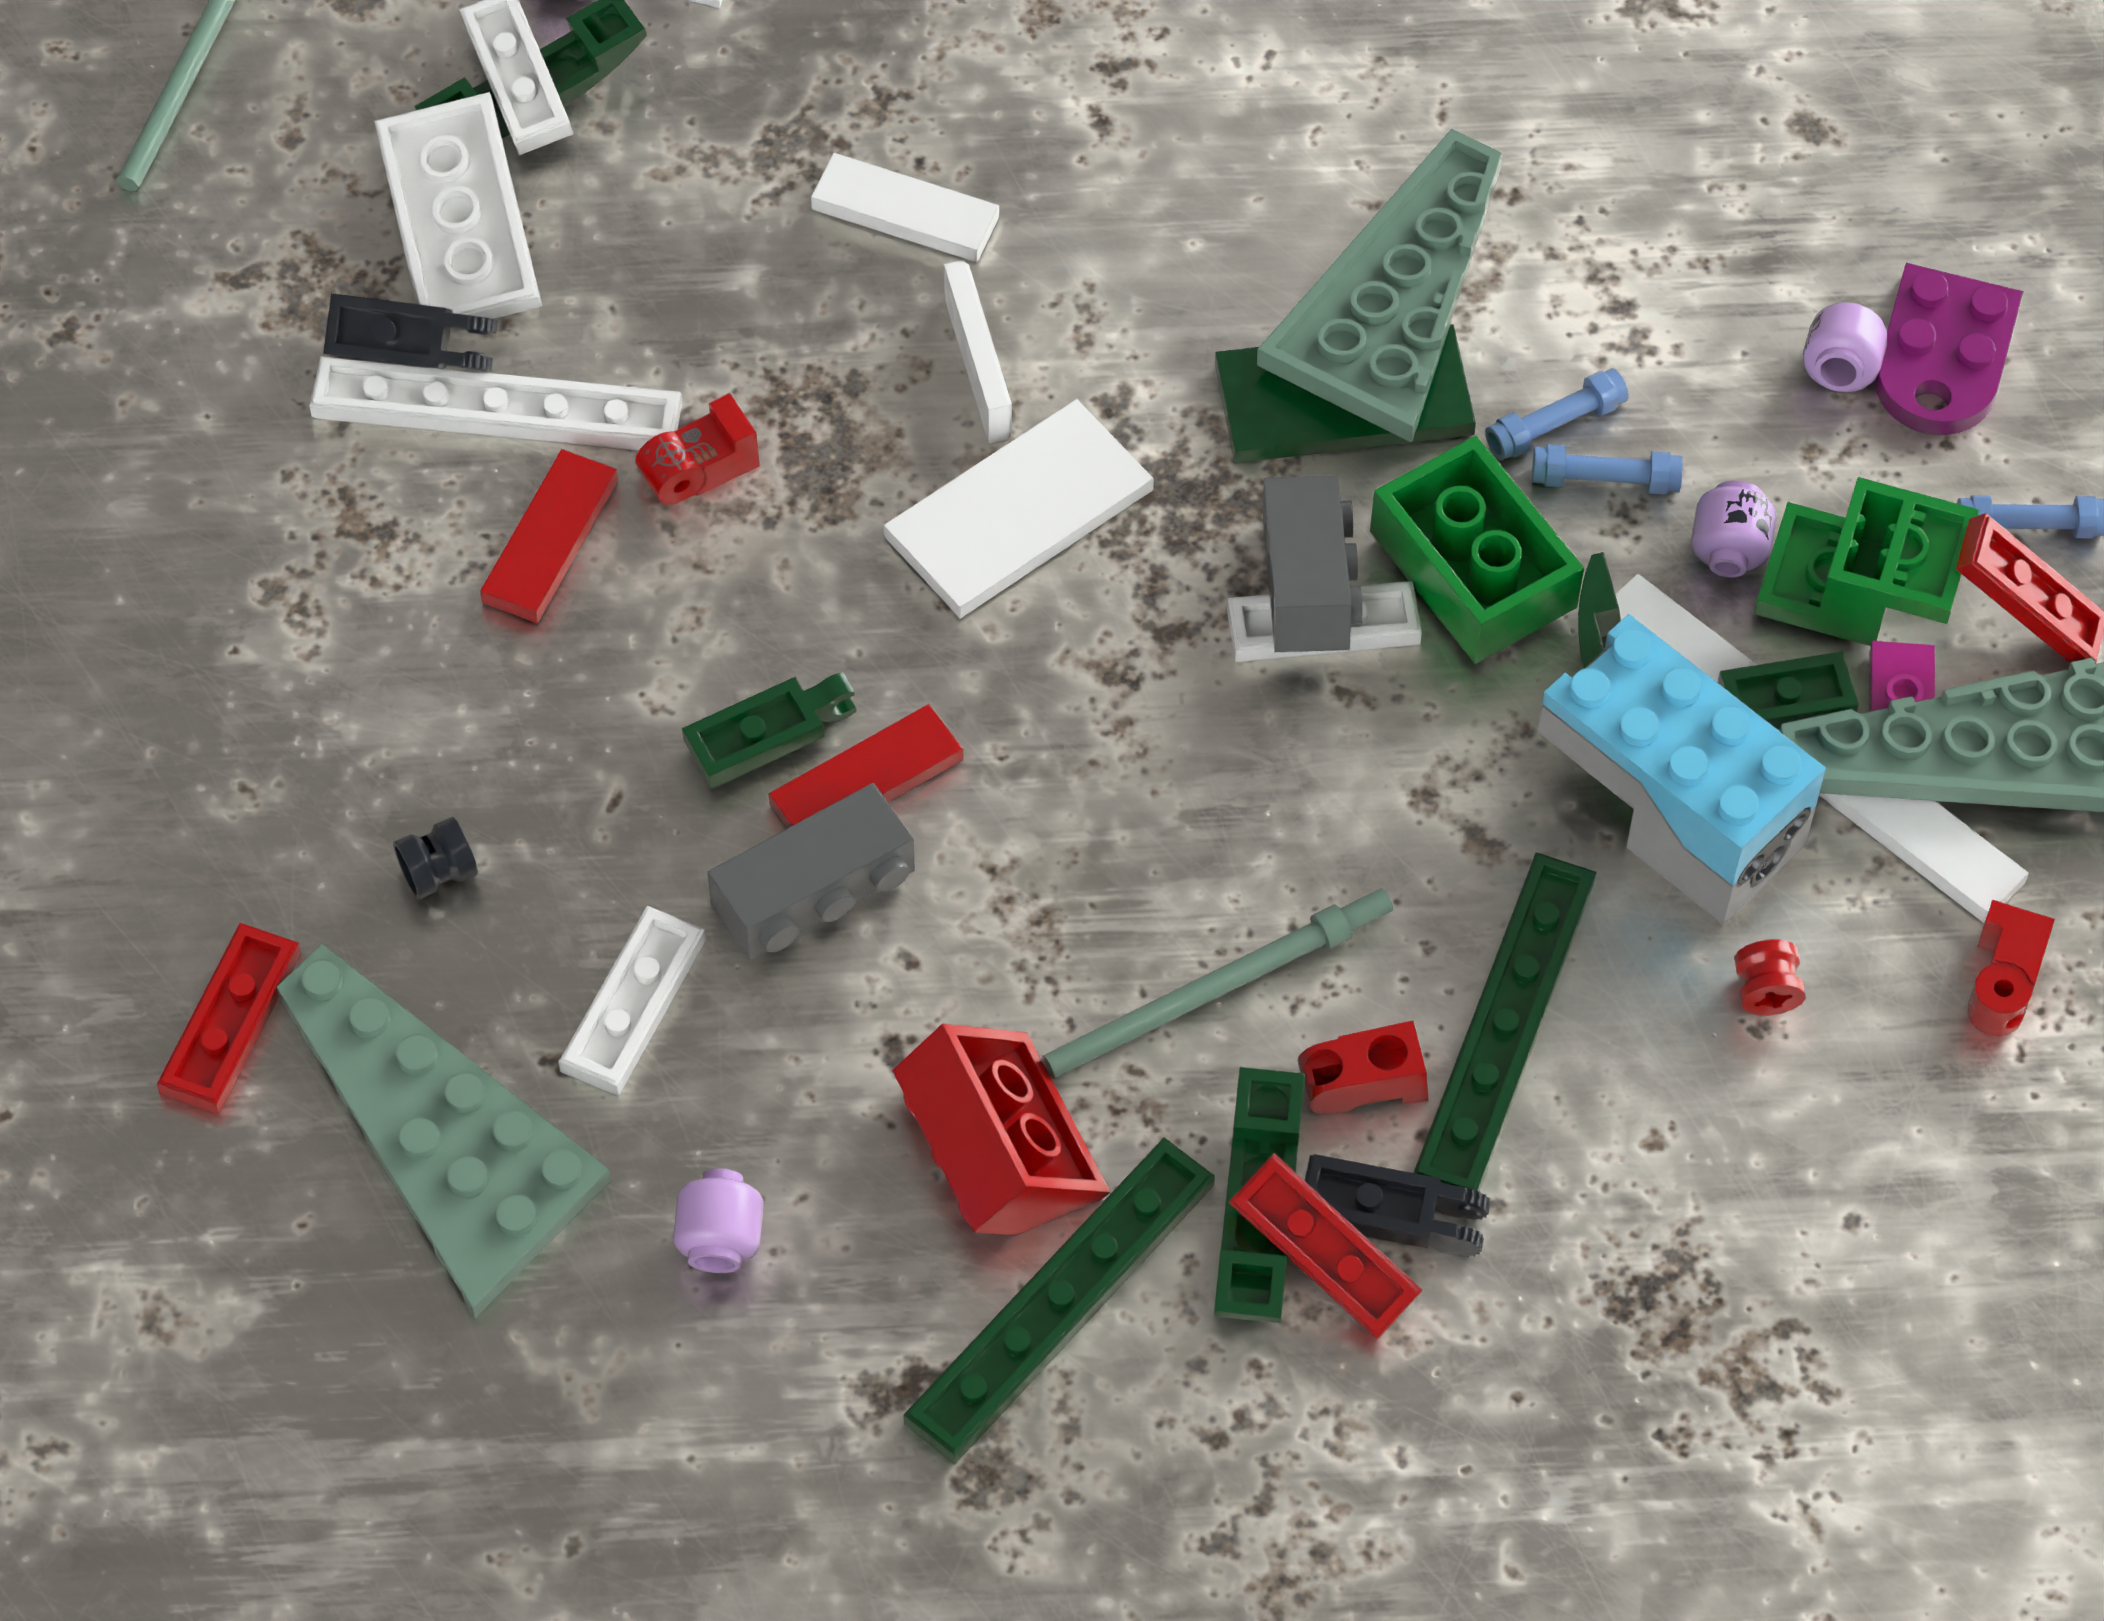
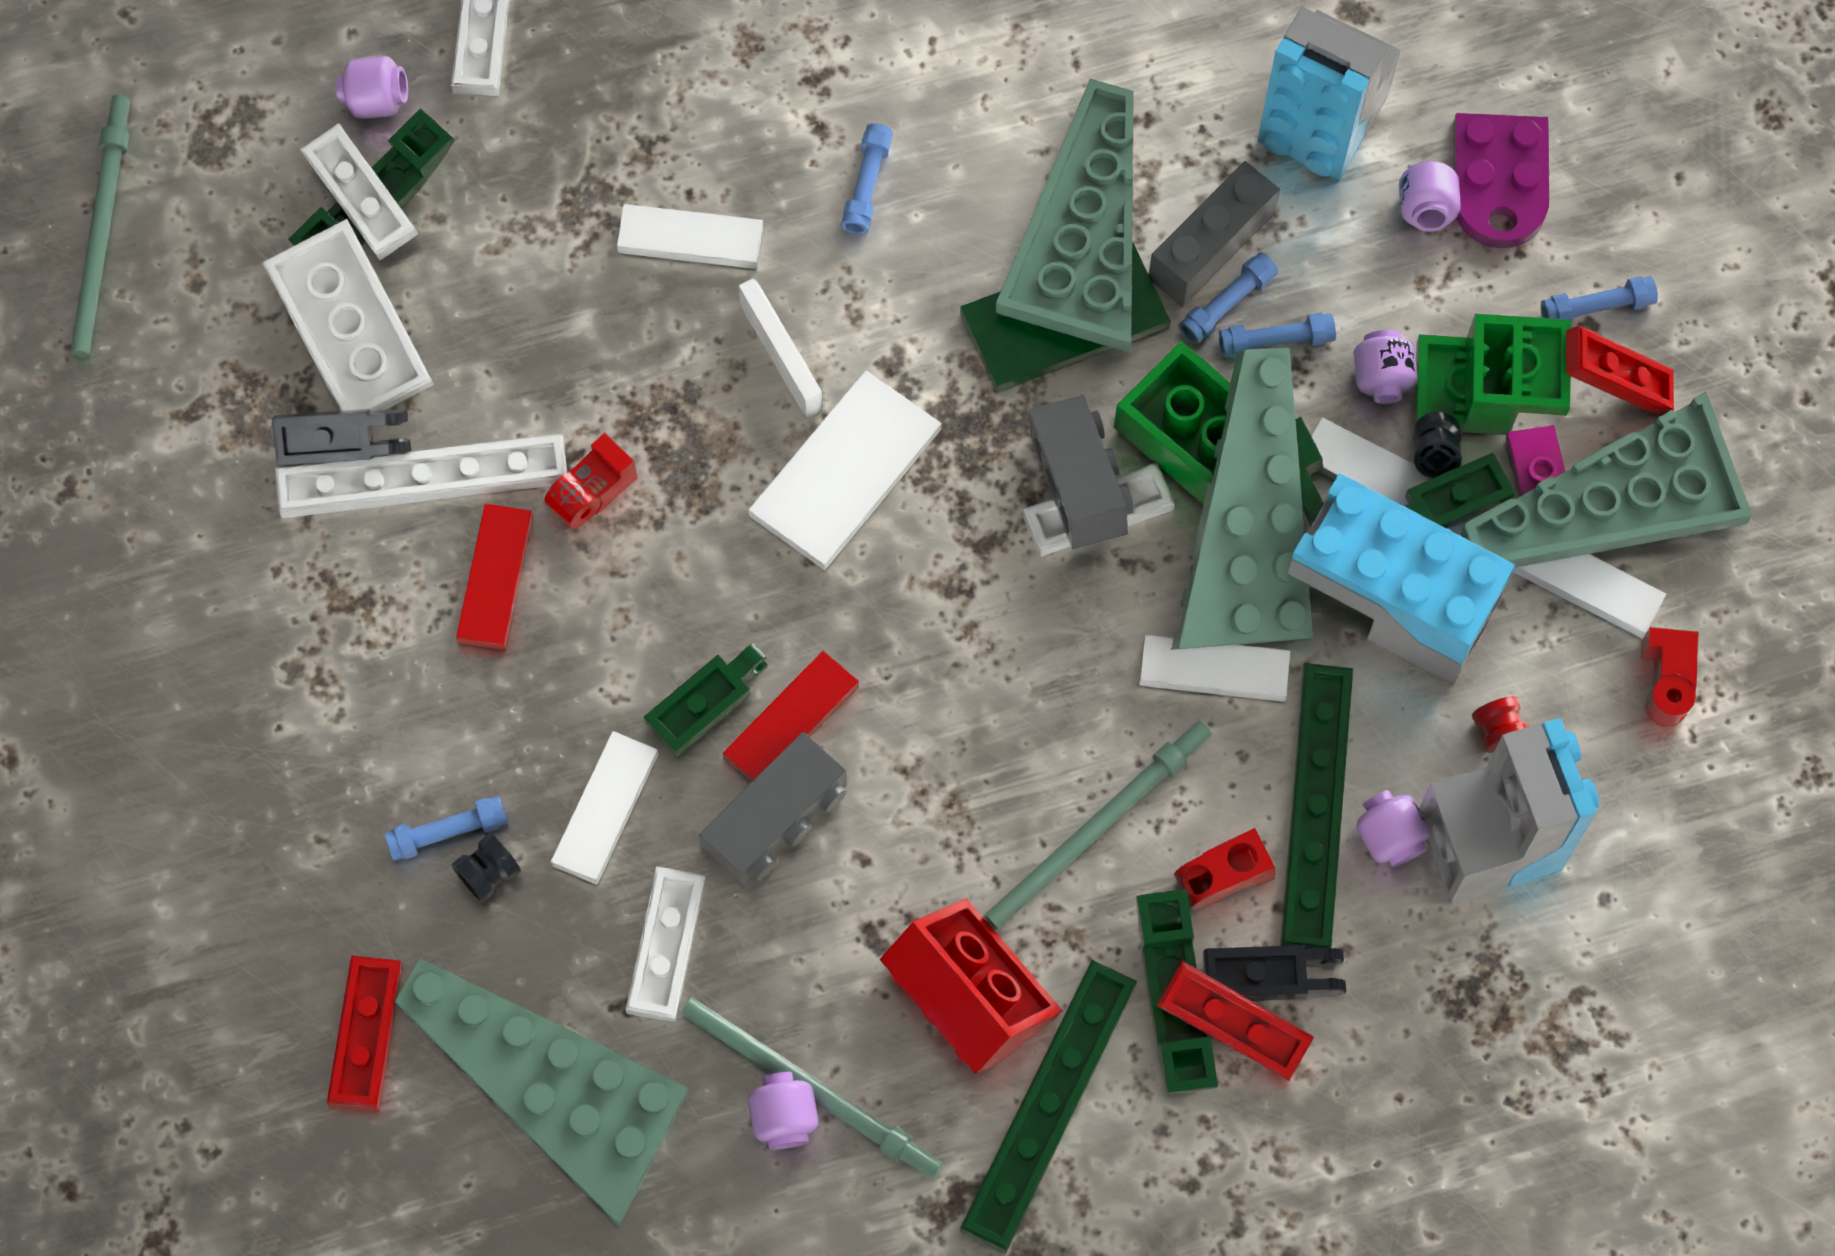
camera: 15 degrees left, 10 degrees up
none -> medium blue bar [385,796,508,861]
none -> white tile [551,731,659,885]
none -> sand green bar [681,997,944,1180]
none -> medium blue bar [841,123,893,235]
none -> white tile [1139,635,1290,702]
none -> dark grey brick [1149,161,1280,307]
none -> sand green wing [1171,348,1313,650]
none -> medium azure piece [1257,6,1401,181]
none -> lavender head [1356,790,1430,868]
none -> black wheel [1413,412,1462,478]
none -> light grey piece [1419,718,1599,904]

